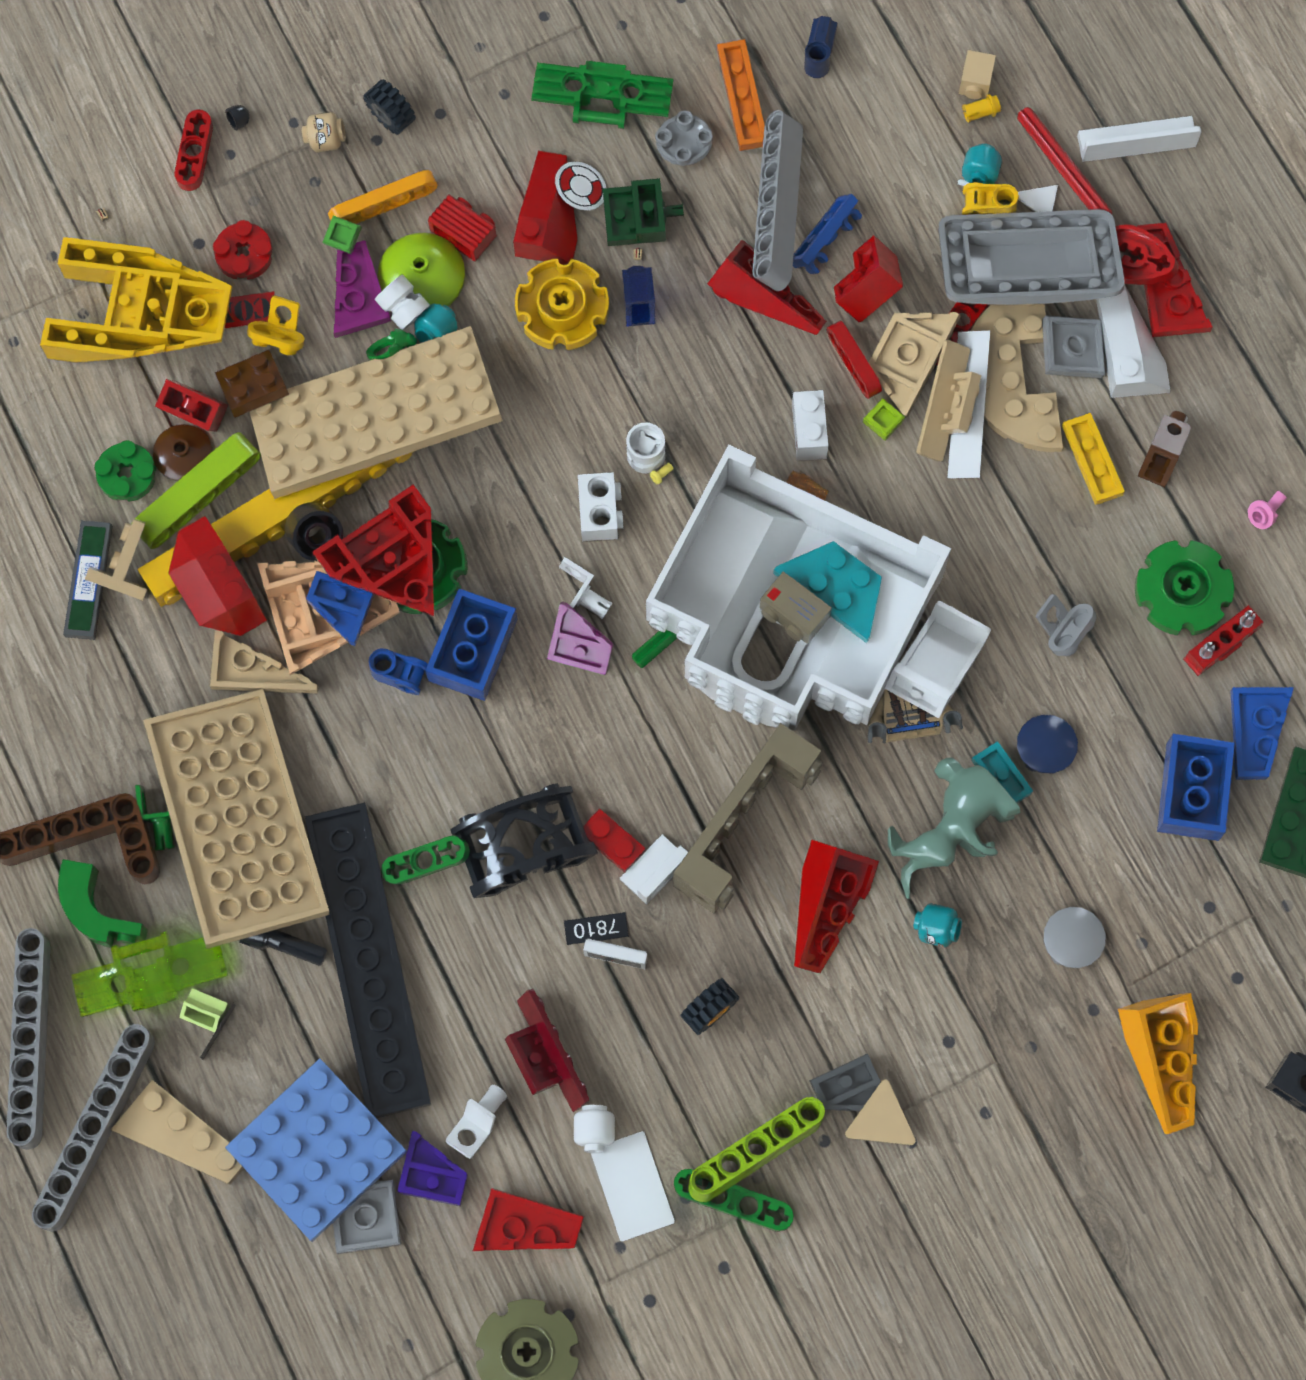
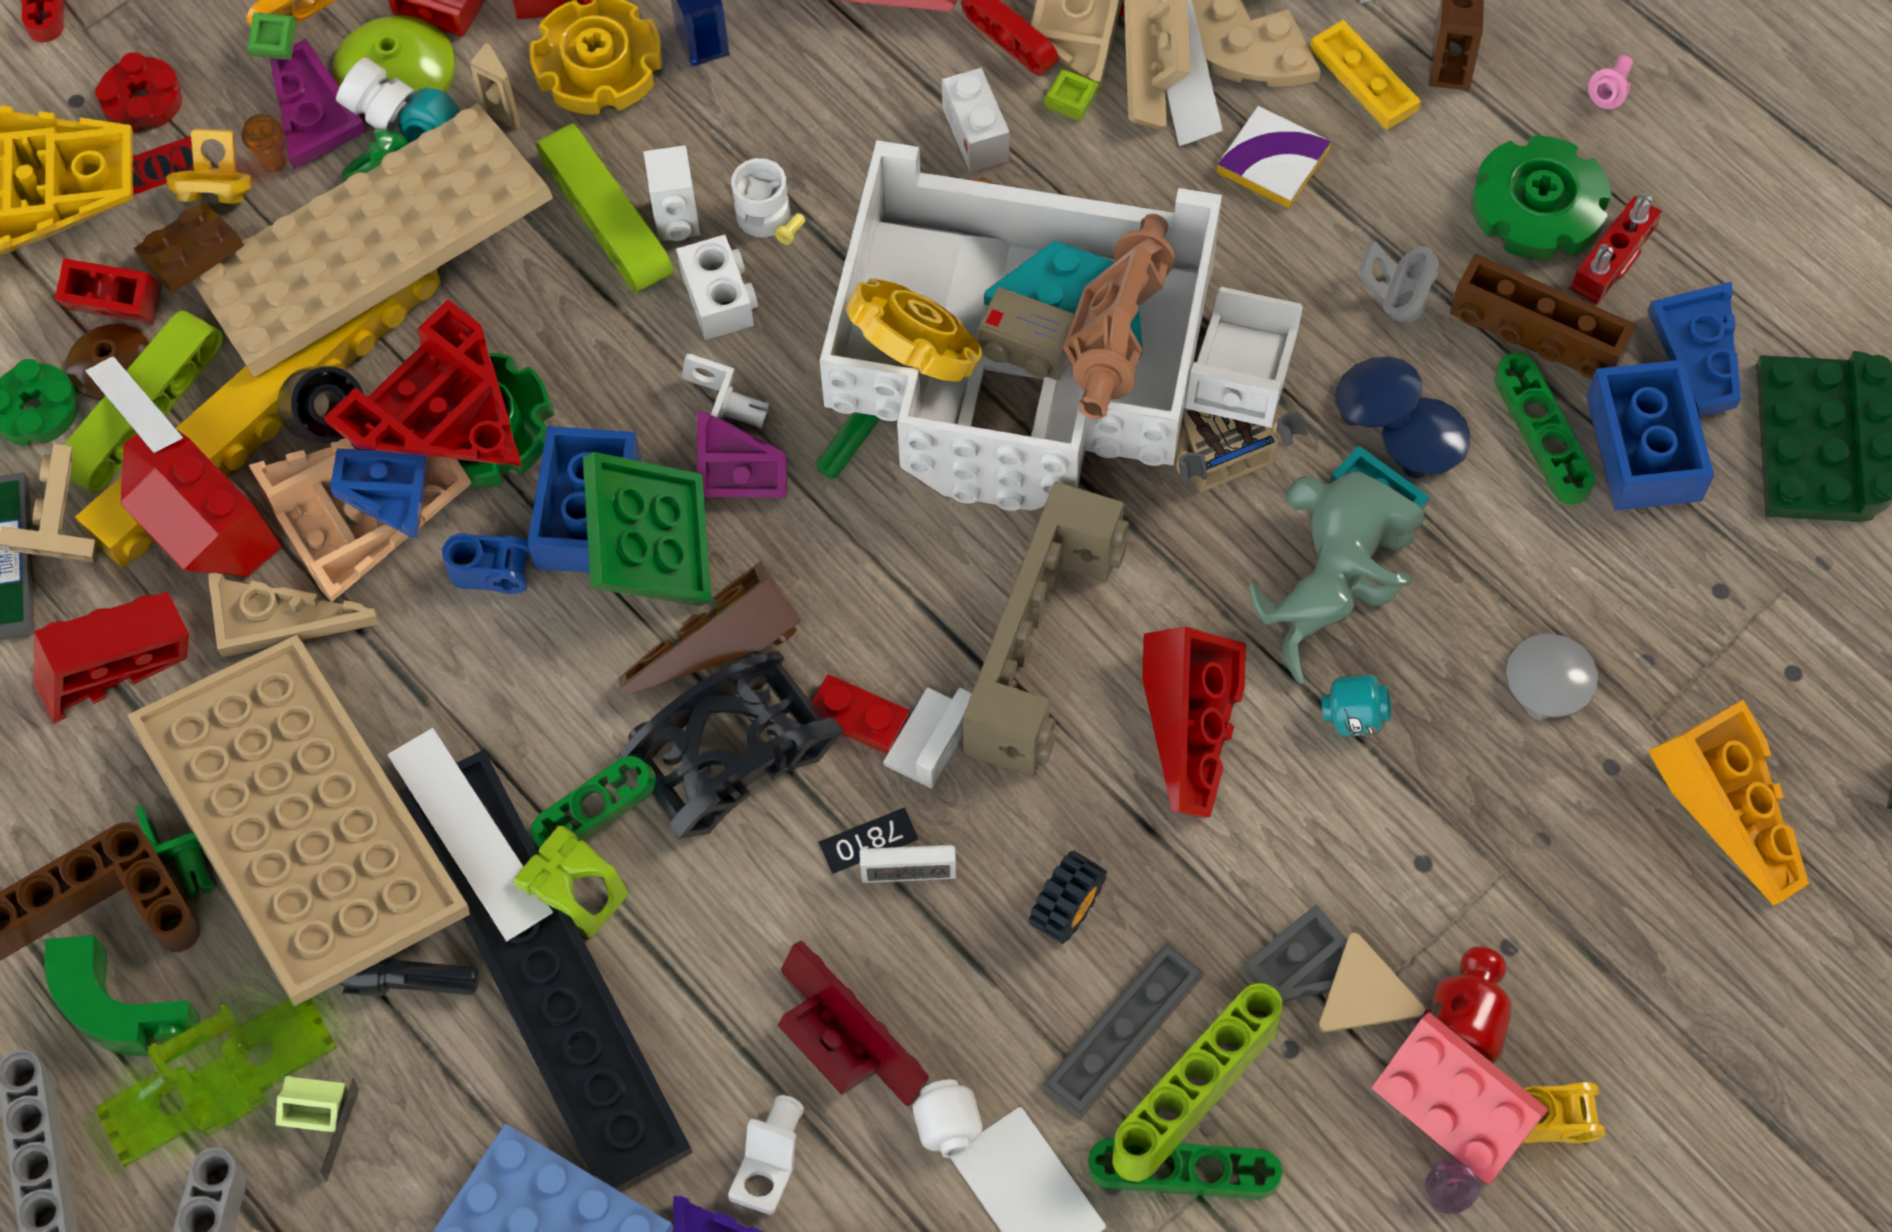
camera: 15 degrees left, 10 degrees down
none -> red wedge [33,591,189,724]
none -> white sticker [86,356,183,453]
none -> clear orange cone [241,114,286,172]
none -> white sticker [387,728,553,941]
none -> tan slope [470,43,520,129]
none -> lime piece [513,825,628,939]
none -> lime beam [535,123,674,294]
none -> green plate [583,452,712,606]
none -> reddish brown wedge [618,561,801,695]
none -> white brick [643,145,701,242]
none -> yellow piece [846,278,982,382]
none -> dark grey tile [1043,943,1204,1120]
none -> nougat plate [1063,214,1175,420]
none -> tile [1216,106,1331,209]
none -> dark blue dish [1335,356,1422,429]
none -> coral plate [1372,1012,1549,1185]
none -> red piece [1424,946,1512,1064]
none -> clear purple tile [1425,1161,1480,1214]
none -> reddish brown brick [1450,254,1637,379]
none -> green beam [1495,353,1596,505]
none -> yellow piece [1523,1082,1606,1144]

